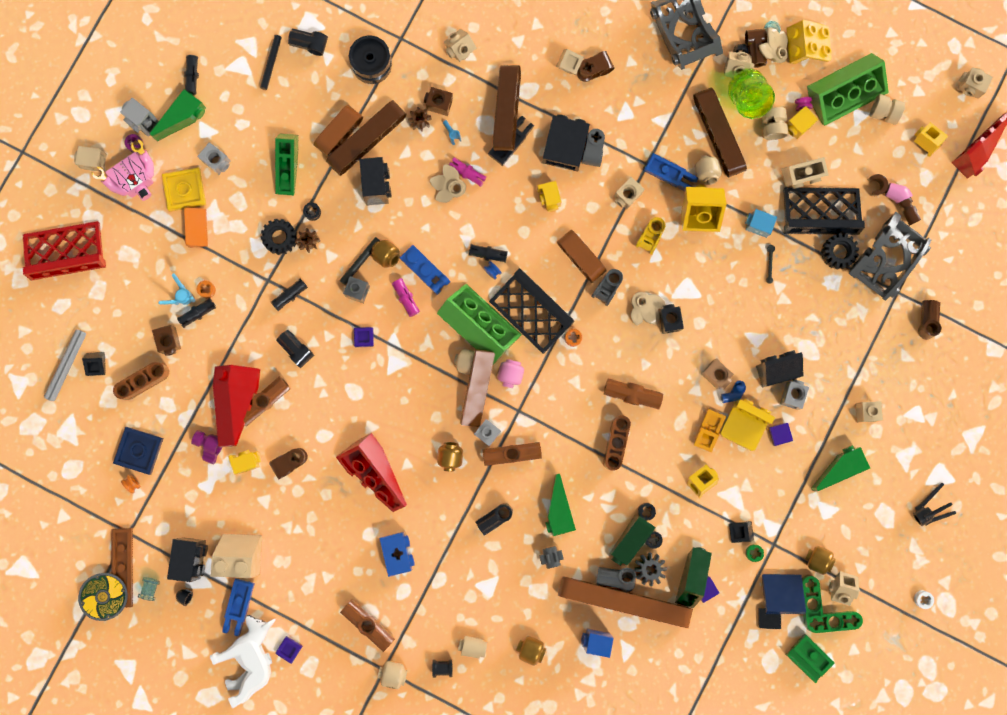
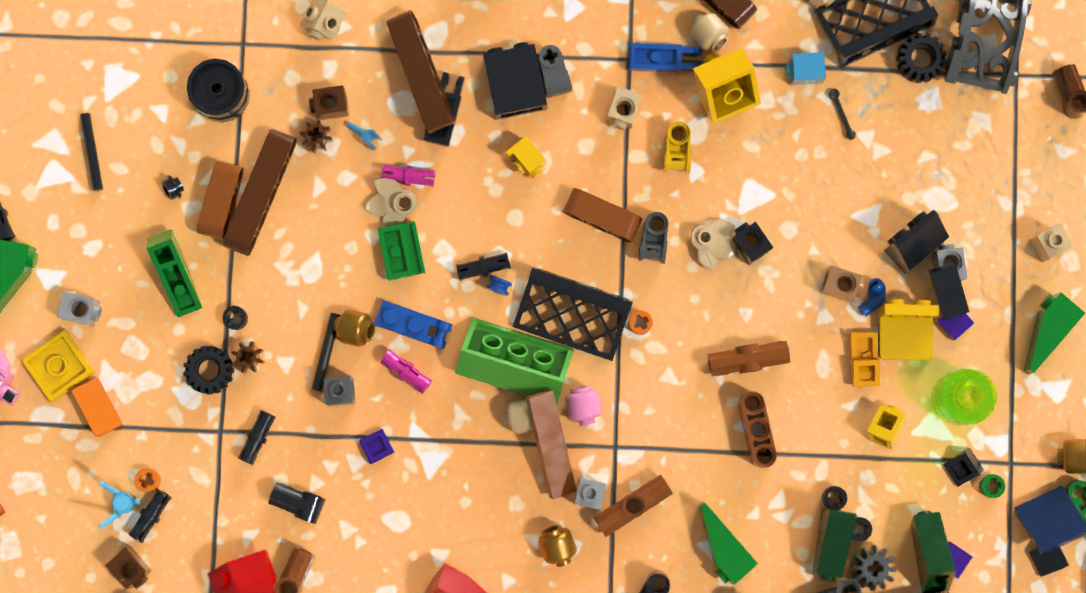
camera: 20 degrees left, 0 degrees up
black piece [288,28,328,56] -> none
black brick [359,157,392,206] -> none
none -> black plate [161,175,184,200]
none -> green plate [378,221,426,281]
none -> black tile [929,262,970,321]
none -> clear neon green wheel [932,368,997,426]

